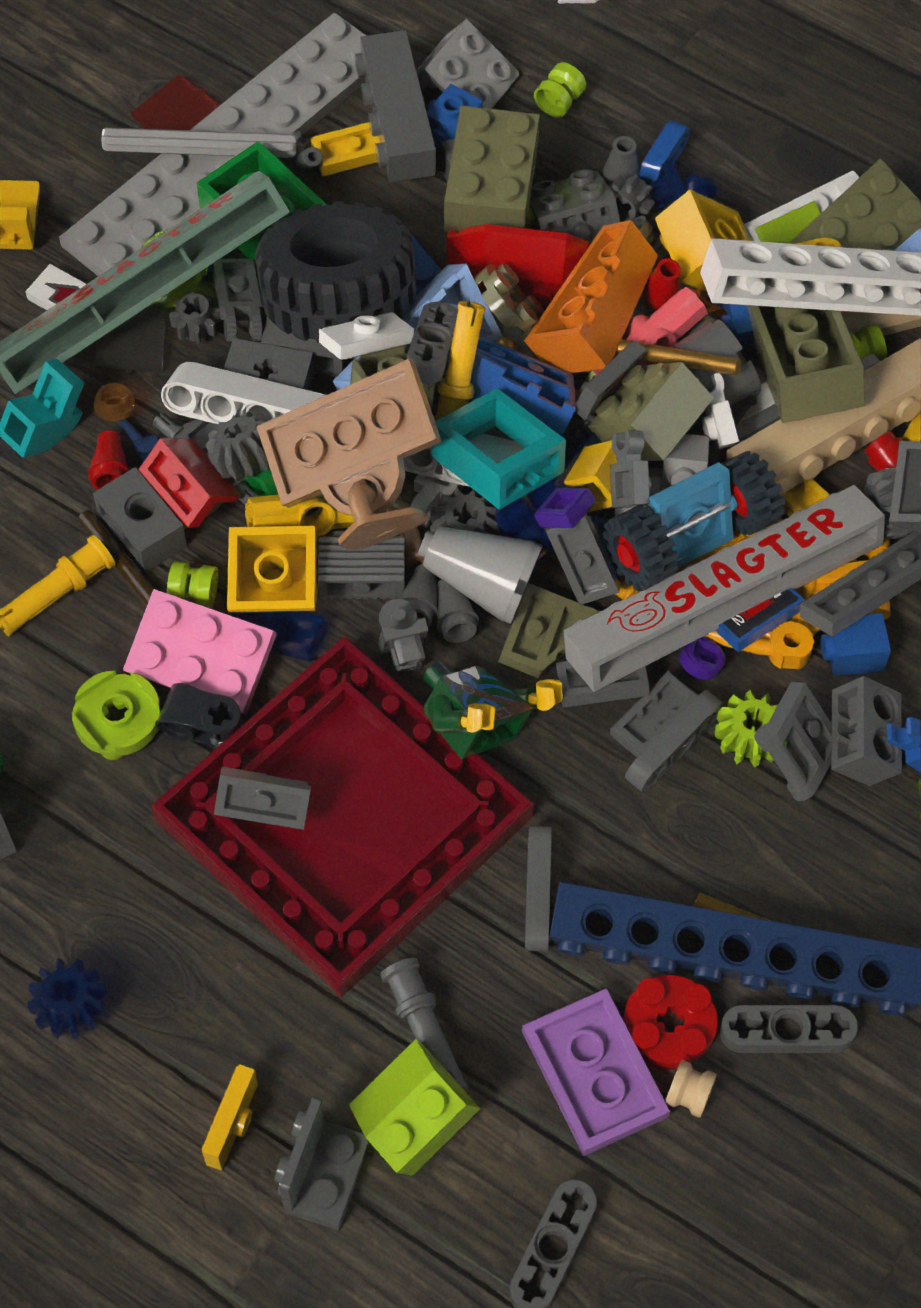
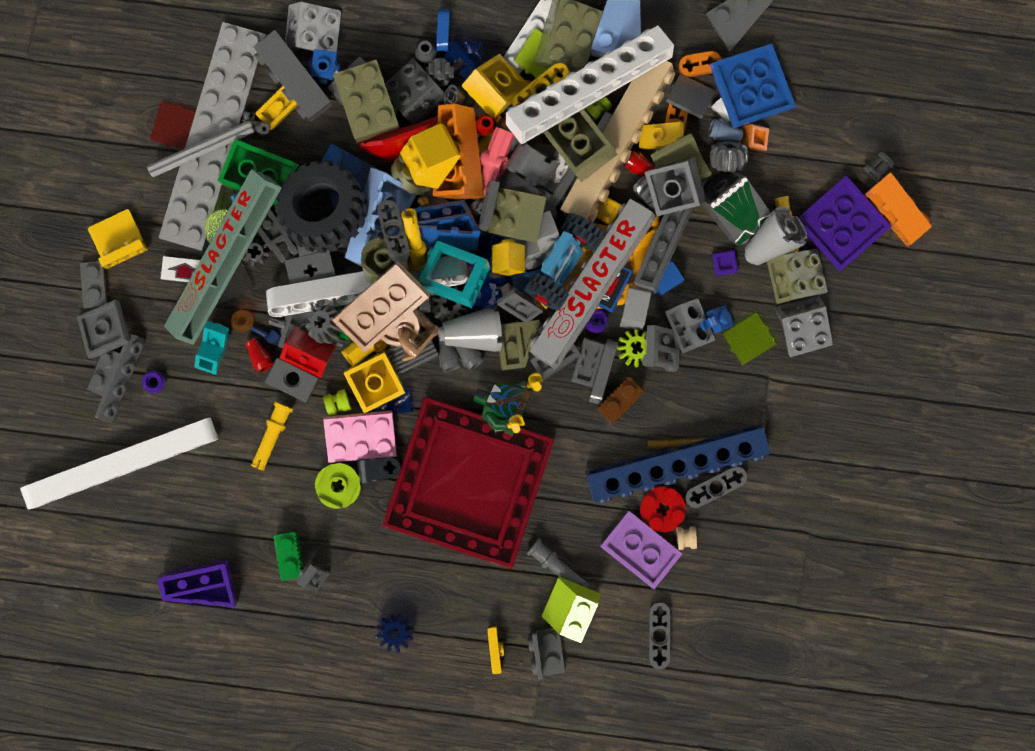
camera: 25 degrees left, 25 degrees up
dark brown bar [78,510,156,605] -> none
dark grey plate [214,767,311,830] -> none
white plate [319,312,414,360] -> none
dark grey hips [378,599,428,674] -> none
dark grey beam [525,825,552,952] -> none
lime wheel [534,62,586,118] -> none
dark purple tile [534,487,596,528] -> none
dark grey plate [610,430,652,508] -> none
pearl gold bar [618,340,741,376] -> none
white plate [697,373,739,450] -> none
none -> yellow slope [400,123,461,189]
none -> reddish brown brick [597,377,644,425]
none -> light grey slope [620,286,651,332]

